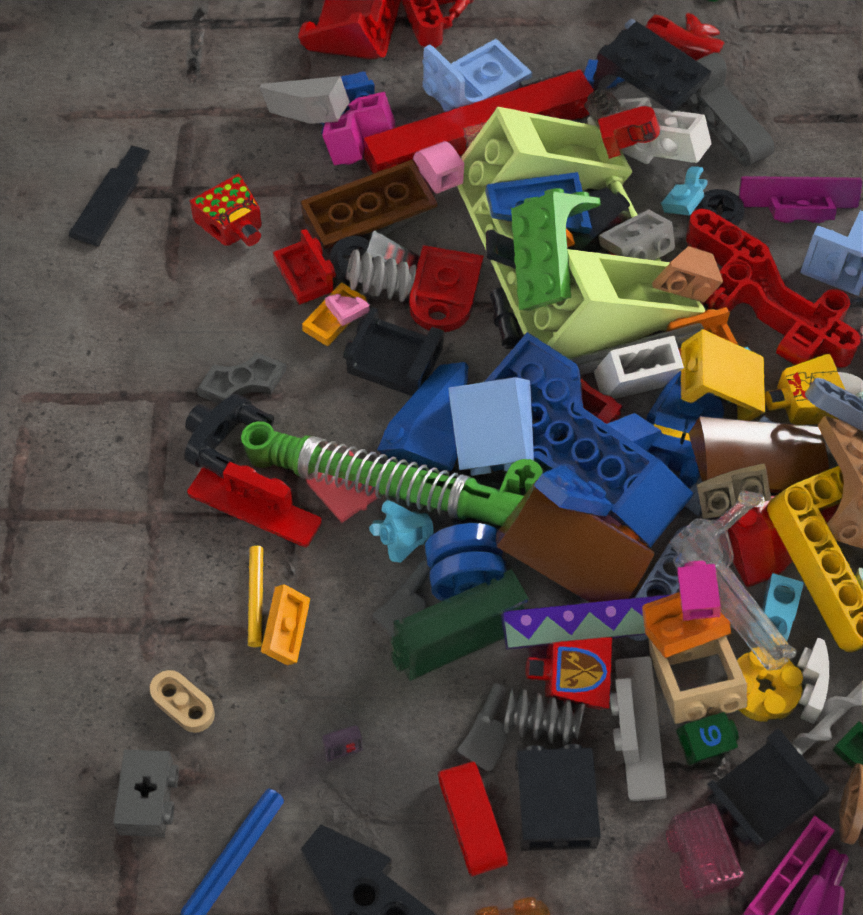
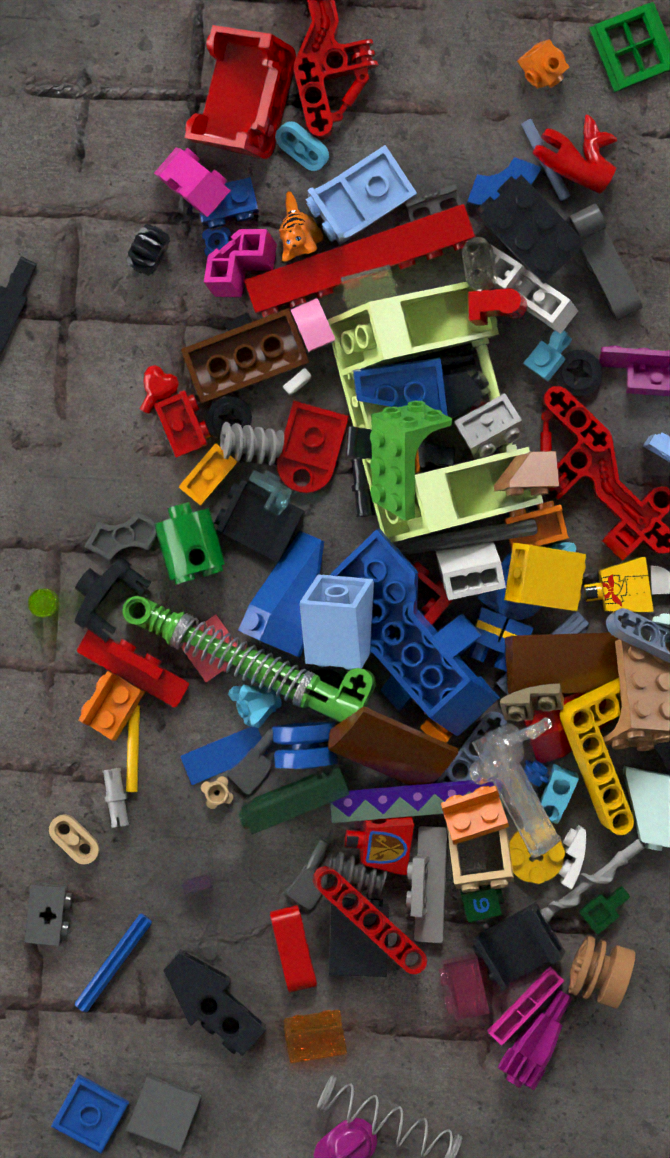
camera: 10 degrees right, 30 degrees up
red torso [190,173,262,246] -> none
light grey slope [260,76,349,124] -> none
light orange plate [261,584,310,666] -> none
bright pink tile [325,294,370,326] -> none
sticker [366,231,420,269] -> none
blue wing [534,465,614,517] -> none
dark pink brick [677,561,721,621] -> none
none -> clear neon green wheel [28,588,60,618]
none -> orange bracket [78,671,145,741]
none -> light grey pin [102,768,130,828]
none -> black gear [126,224,170,276]
none -> red rock [139,365,179,414]
none -> dark pink brick [154,147,231,217]
none -> green cylinder [154,502,225,585]
none -> blue sticker [180,726,268,785]
none -> tan plate [201,776,233,809]
none -> clear light blue bracket [249,470,293,516]
none -> medium azure plate [275,121,329,171]
none -> orange animal [279,191,323,262]
none -> white tile [283,368,312,395]
none -> red beam [313,866,427,974]
none -> blue plate [522,760,549,787]

